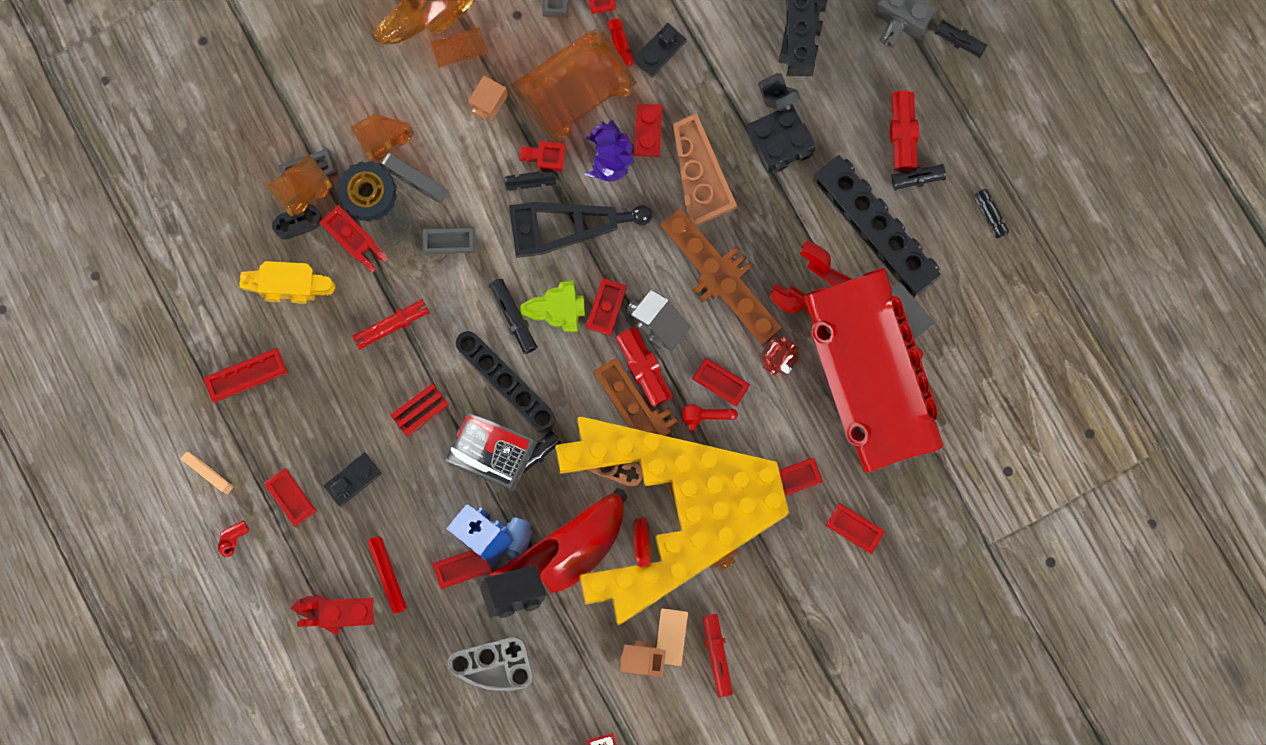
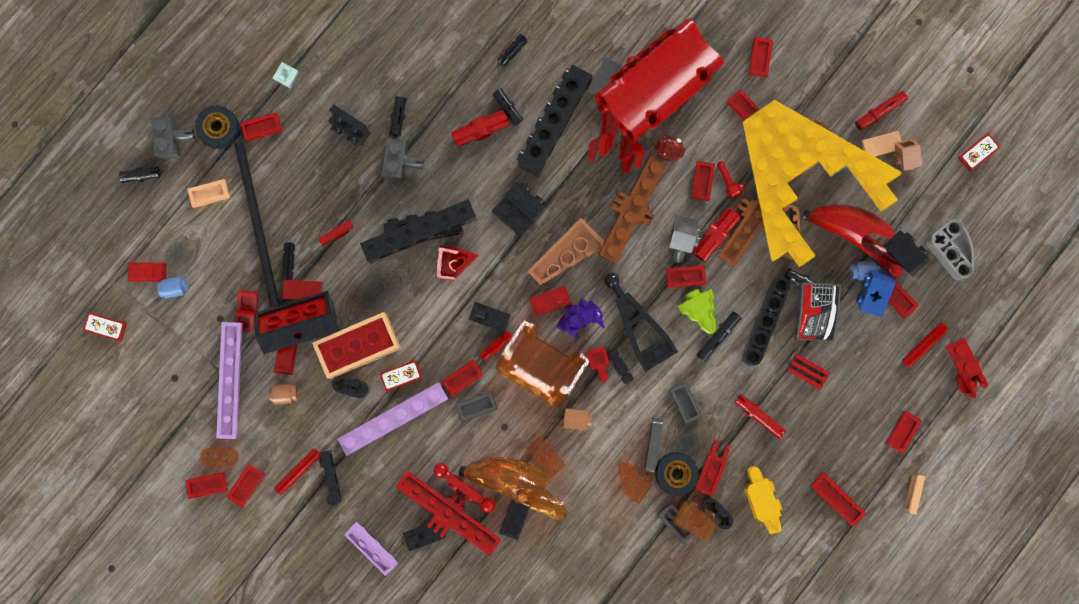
camera: 115 degrees left, 5 degrees up
red arm [218,520,250,557] -> none
black hinge [323,452,382,507] -> none
red axle [633,517,652,568] -> none
black bracket [758,73,801,111] -> none
none -> red slope [436,245,479,281]

